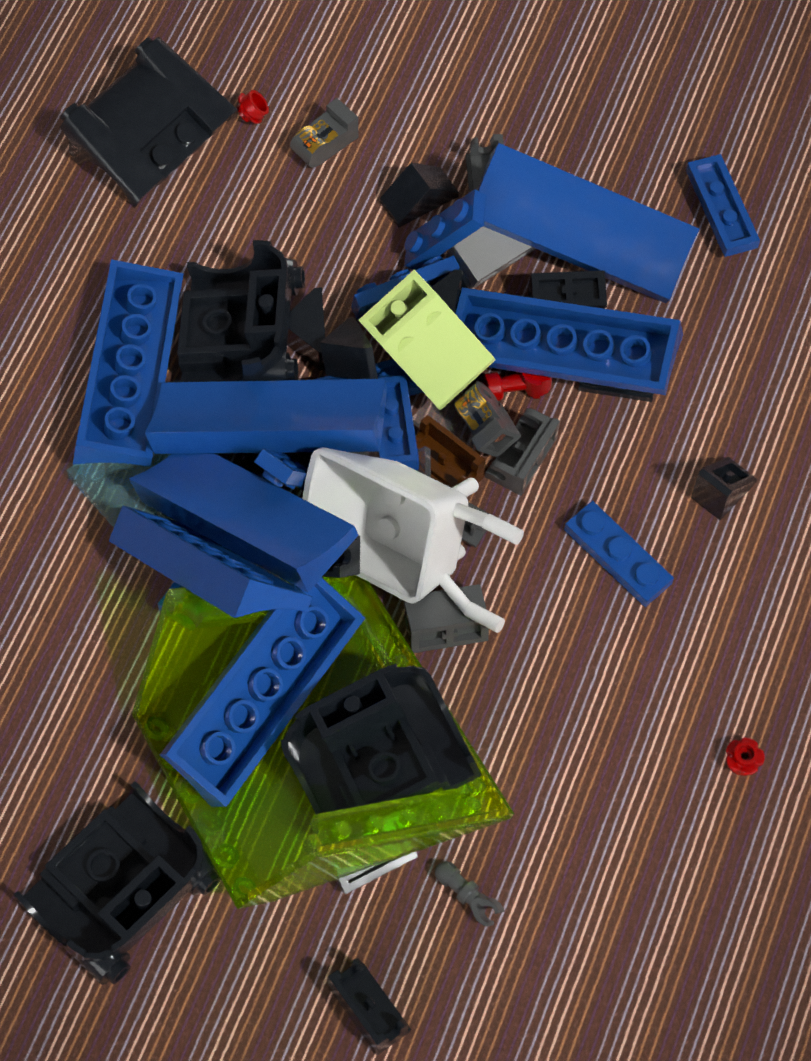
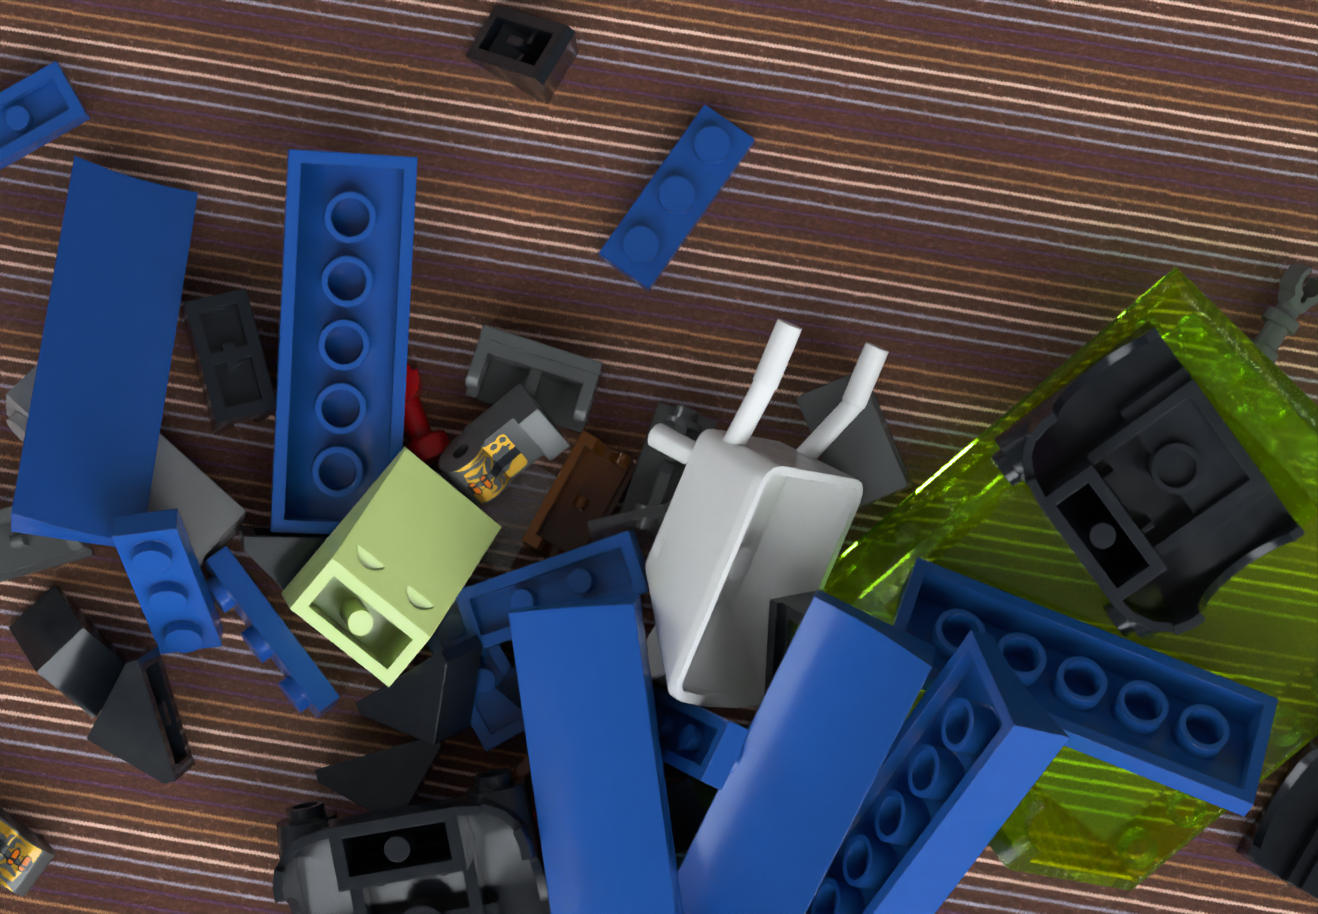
camera: 100 degrees left, 20 degrees up
none -> black slope [87,646,195,784]

